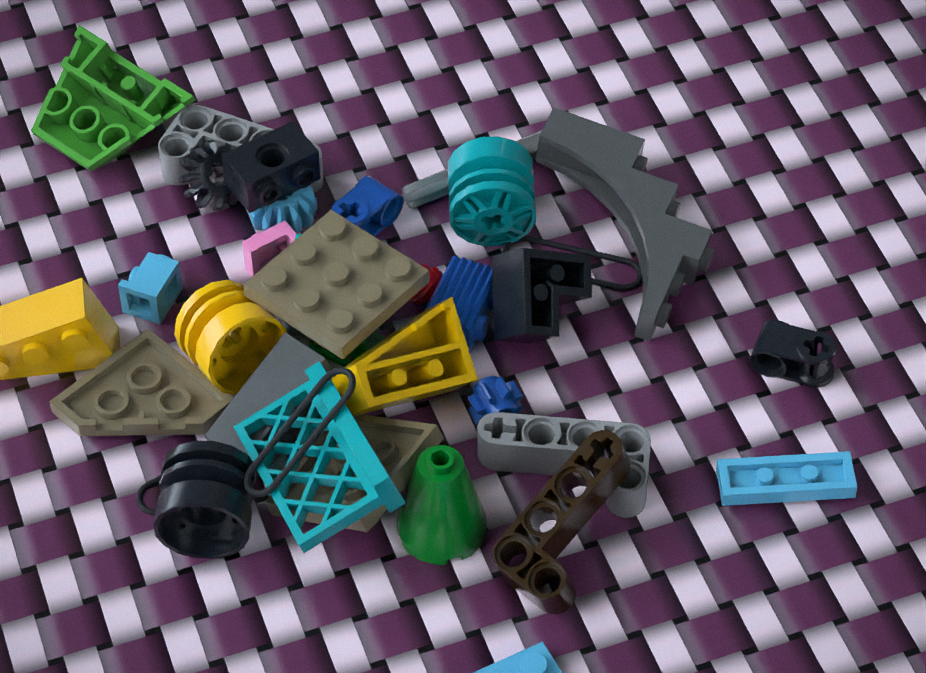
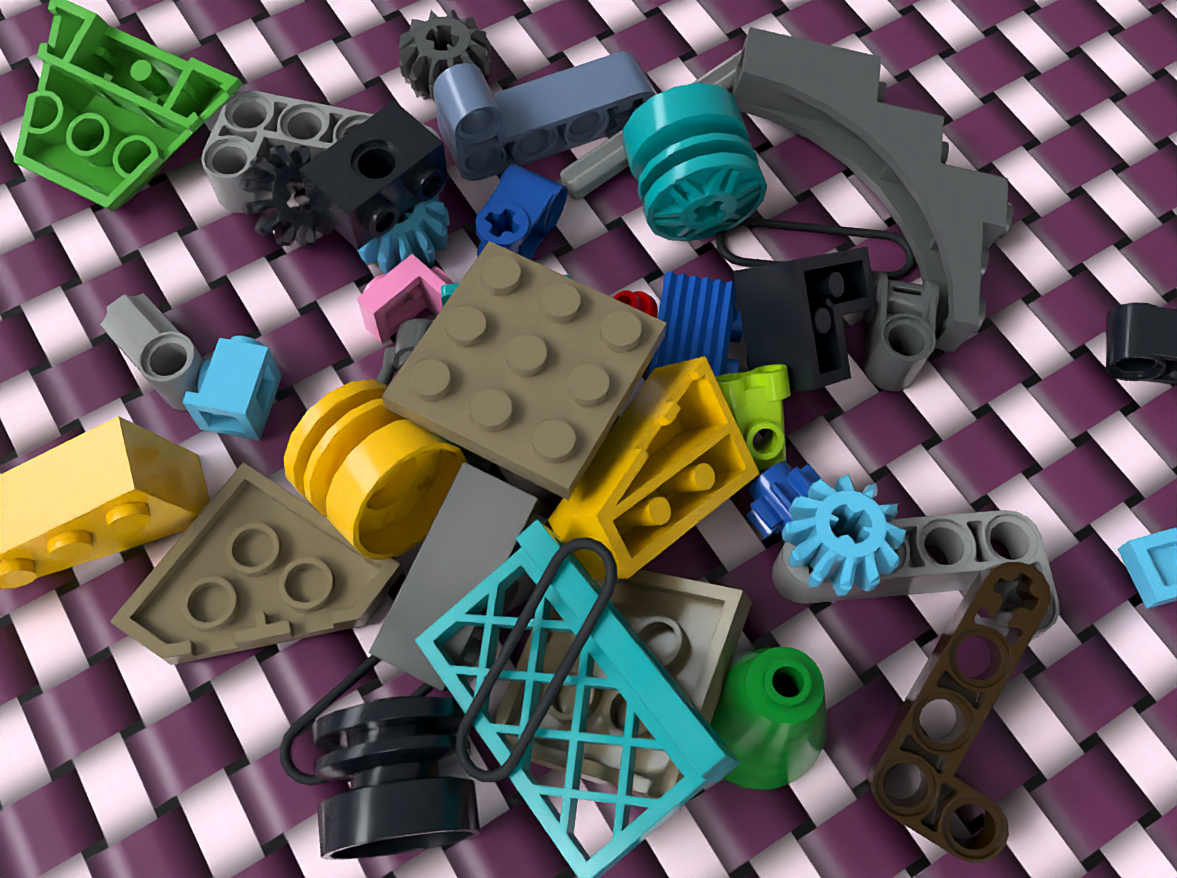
camera: 15 degrees left, 15 degrees up
none -> light grey piece [100,293,205,411]
none -> dark grey gear [399,9,491,103]
none -> sand blue beam [433,51,657,181]
none -> lime plate [715,364,791,470]
none -> medium azure gear [782,474,906,597]
none -> dark grey piece [863,271,939,391]

